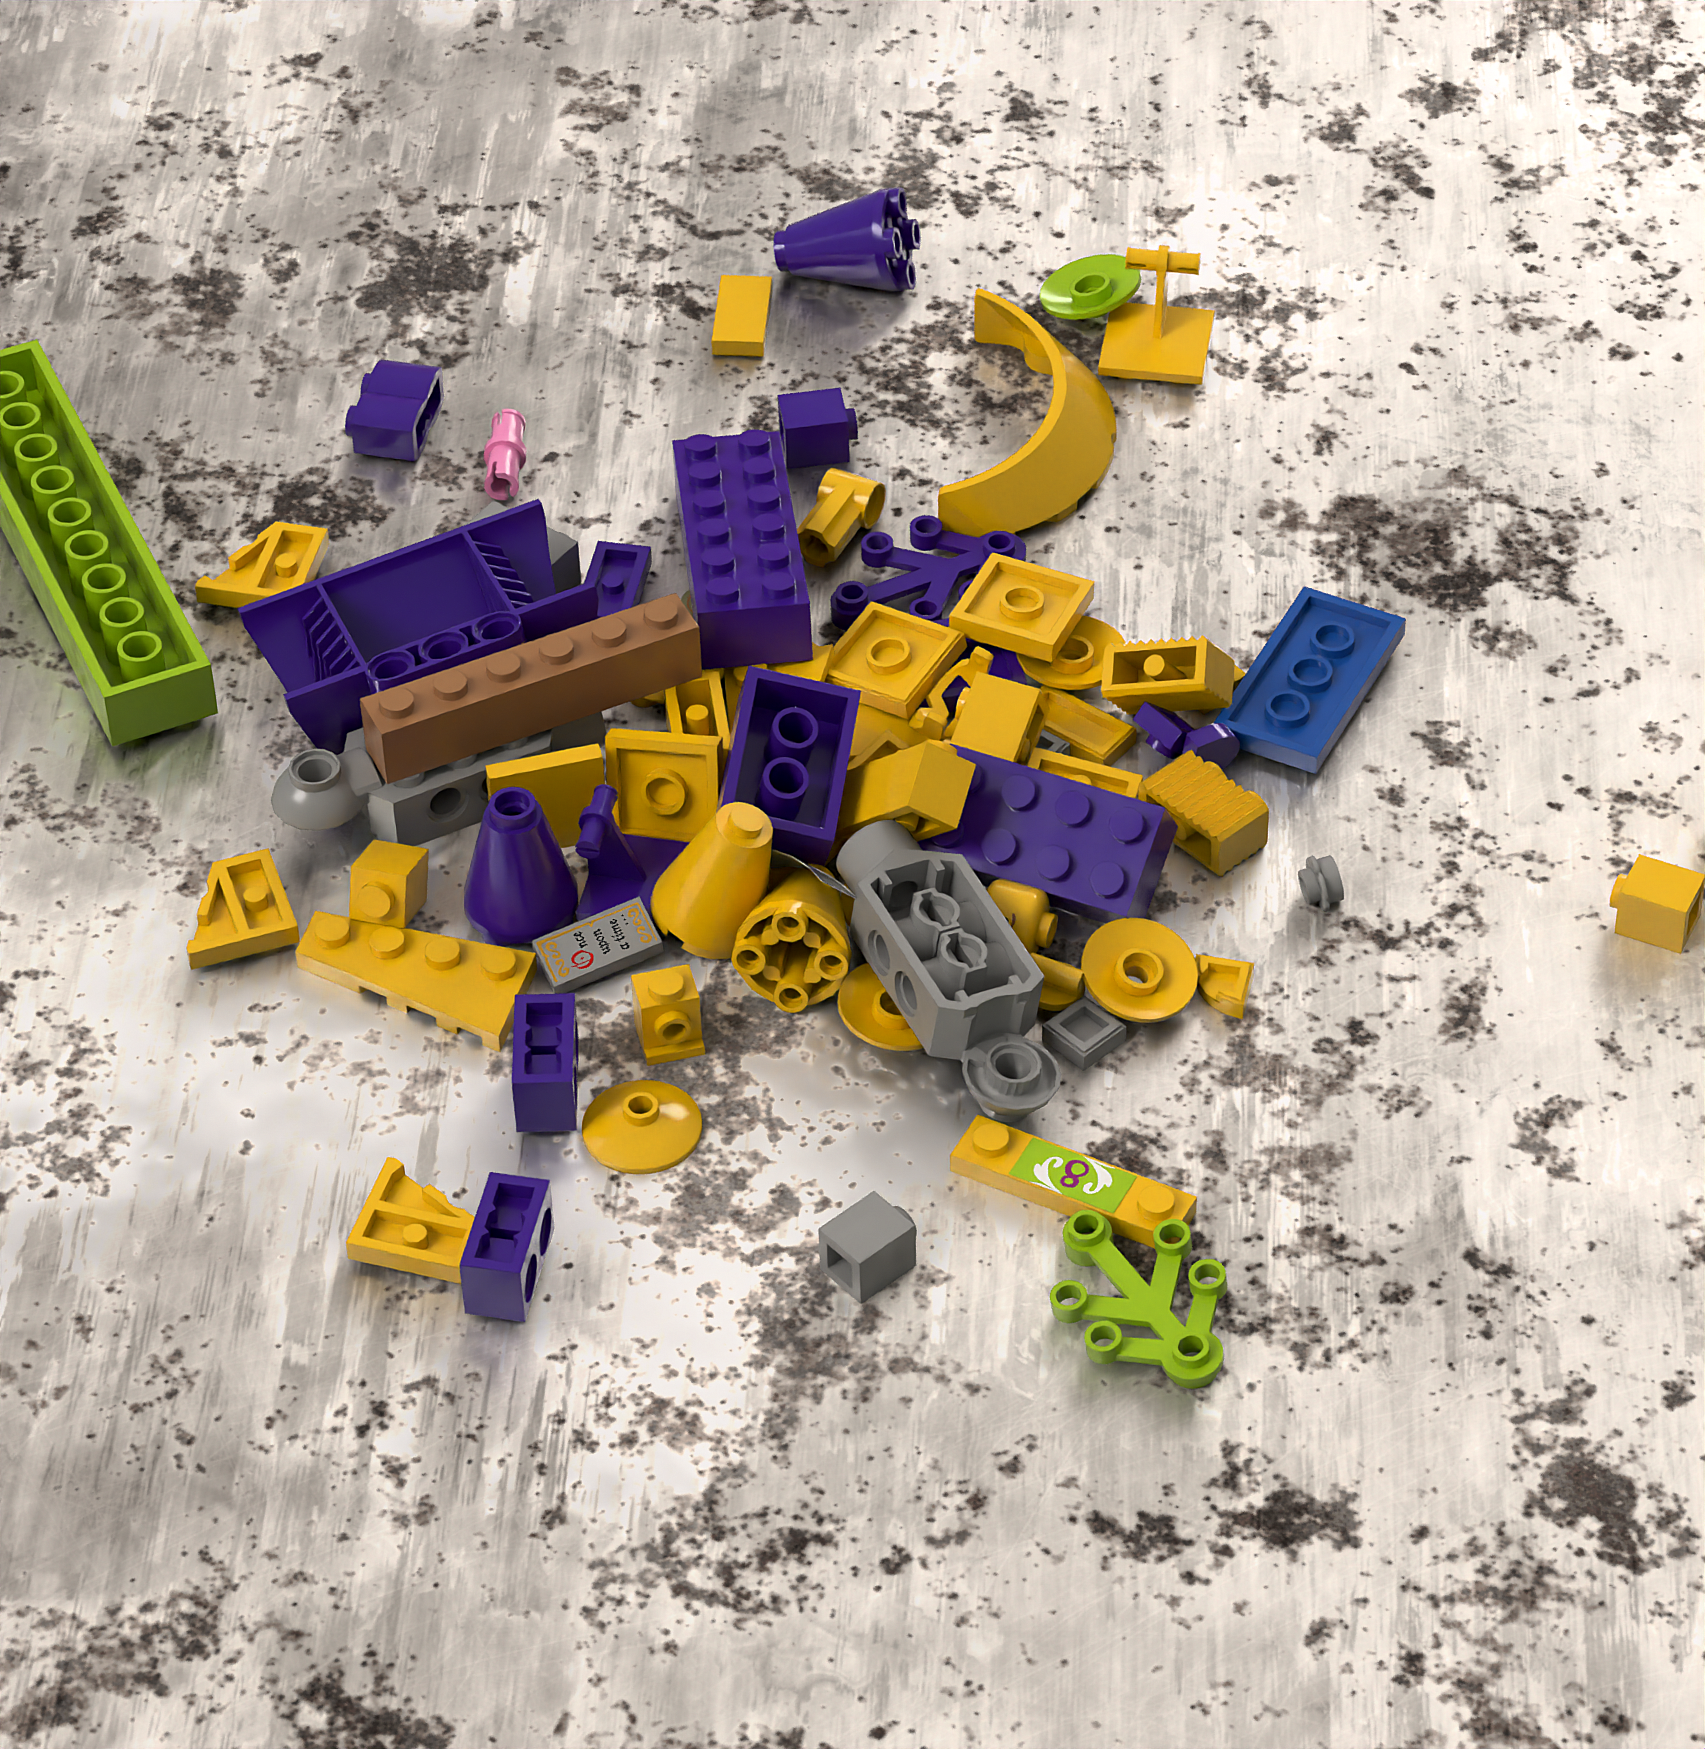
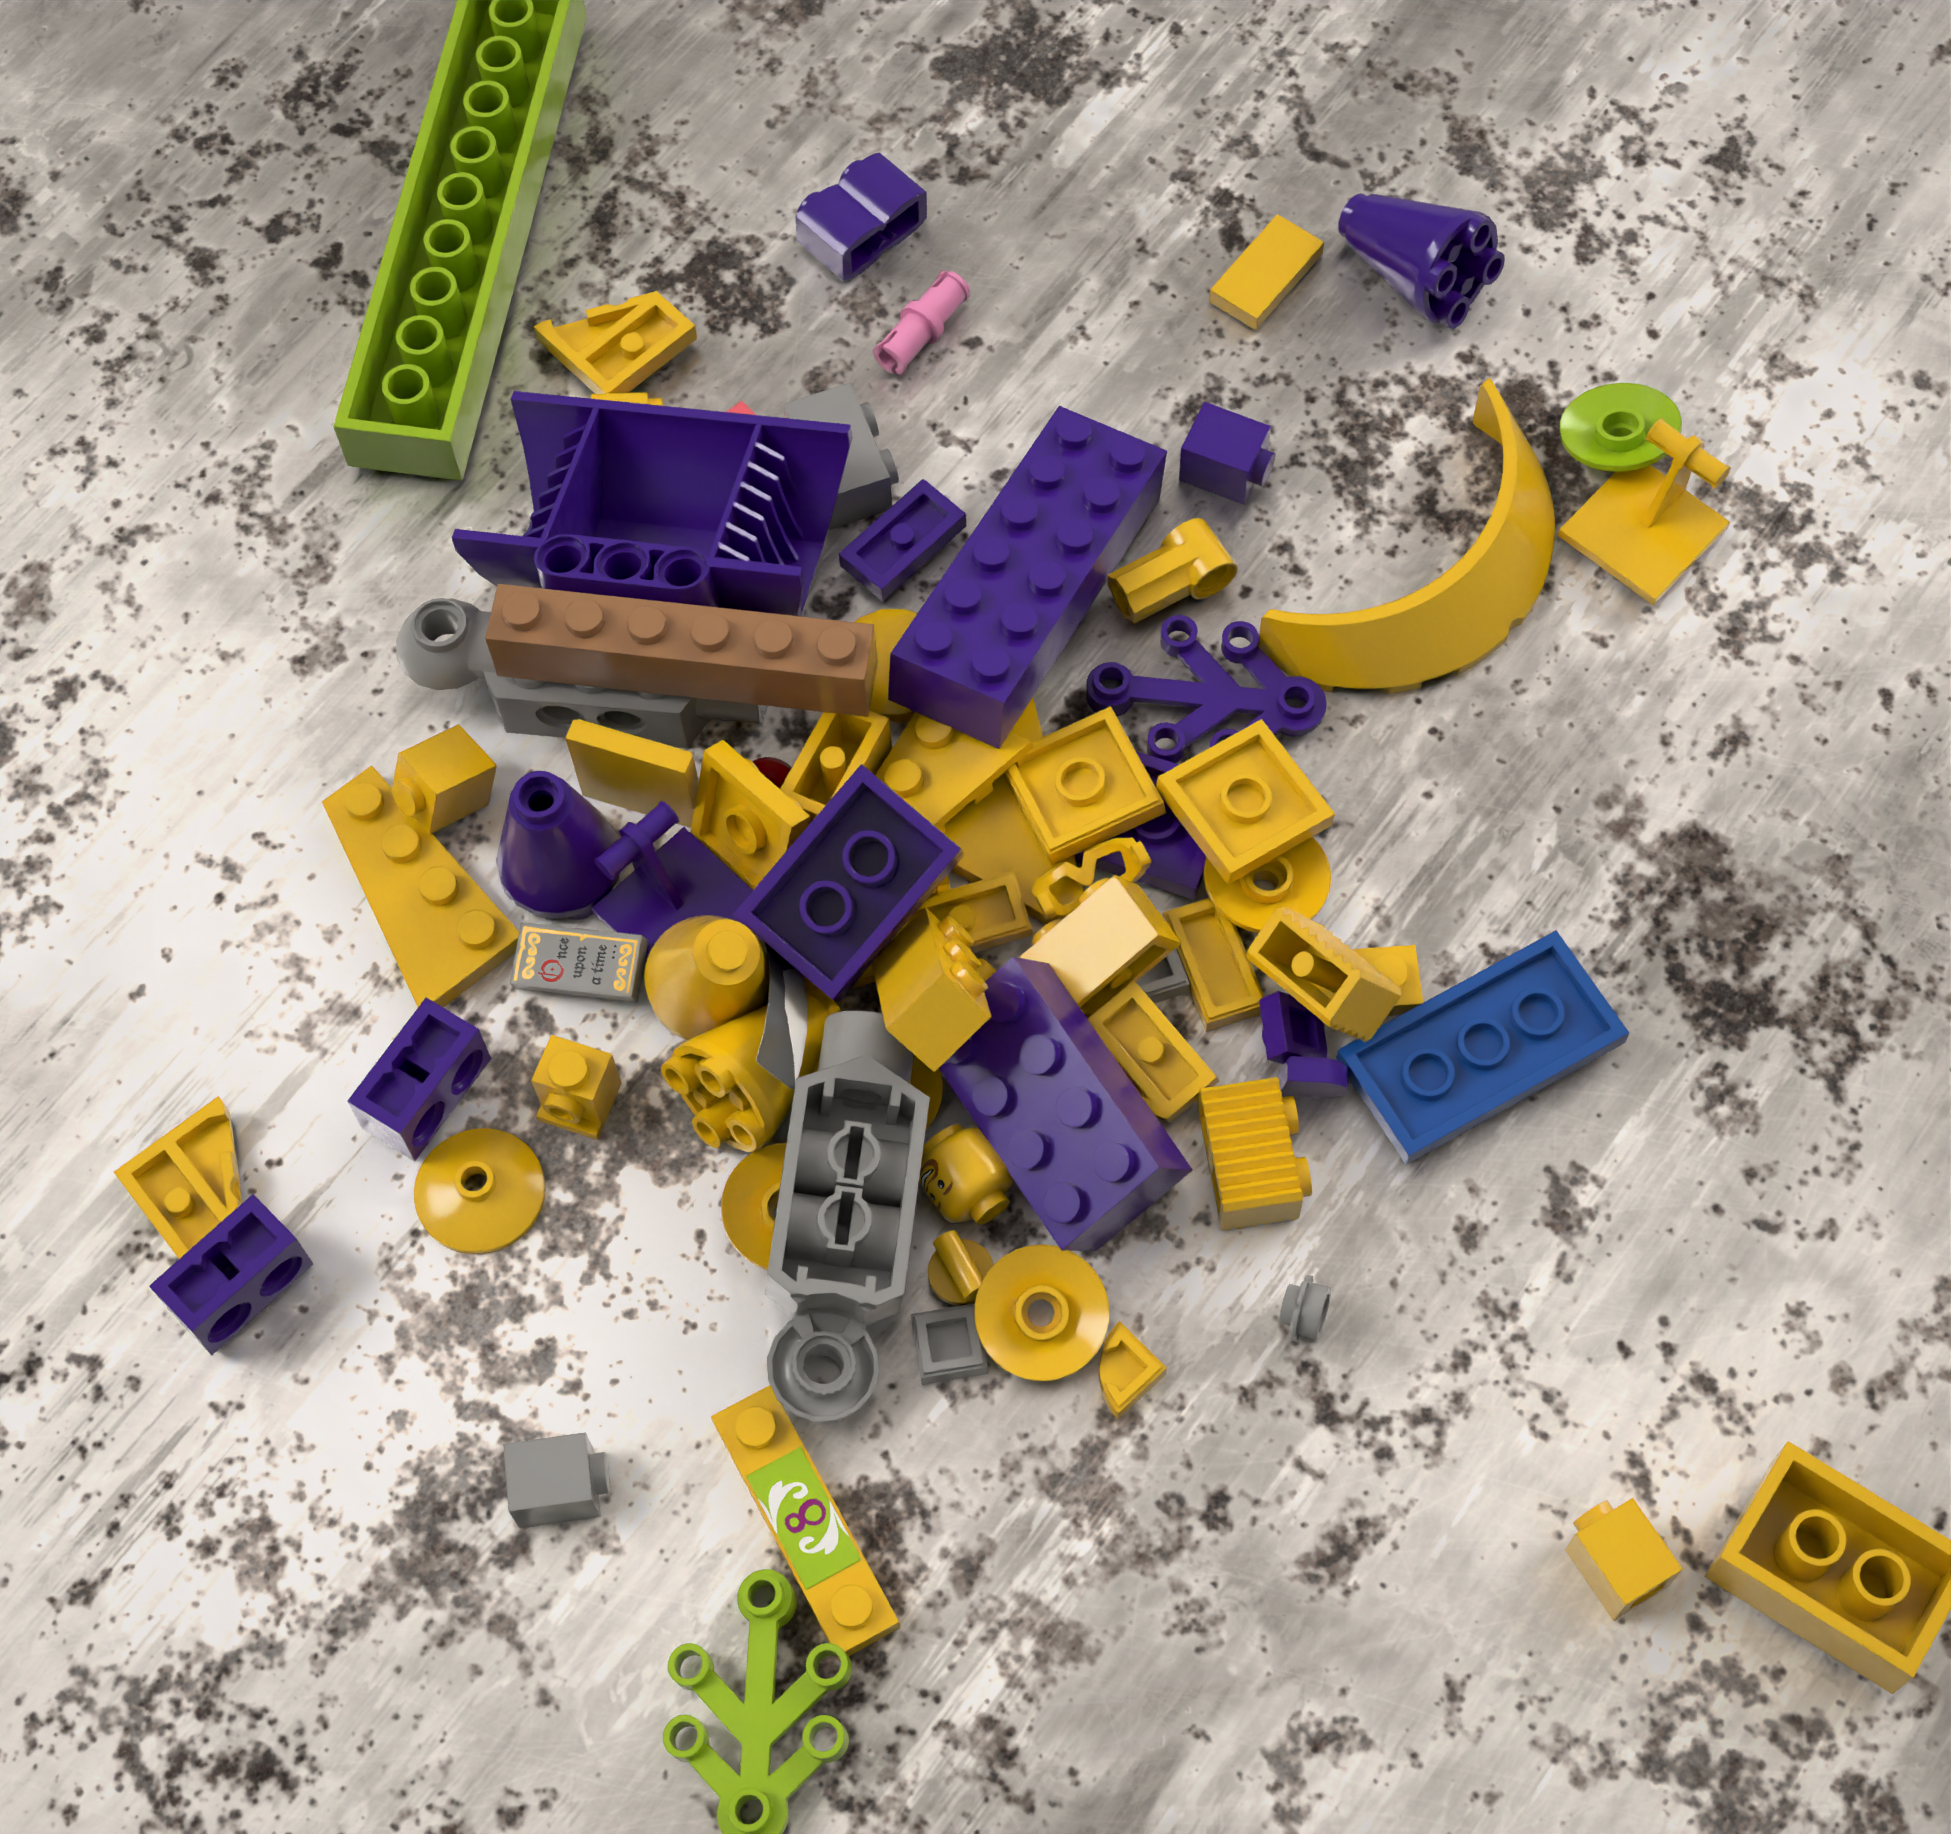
camera: 35 degrees right, 20 degrees up
yellow wing [186,848,300,970] -> none

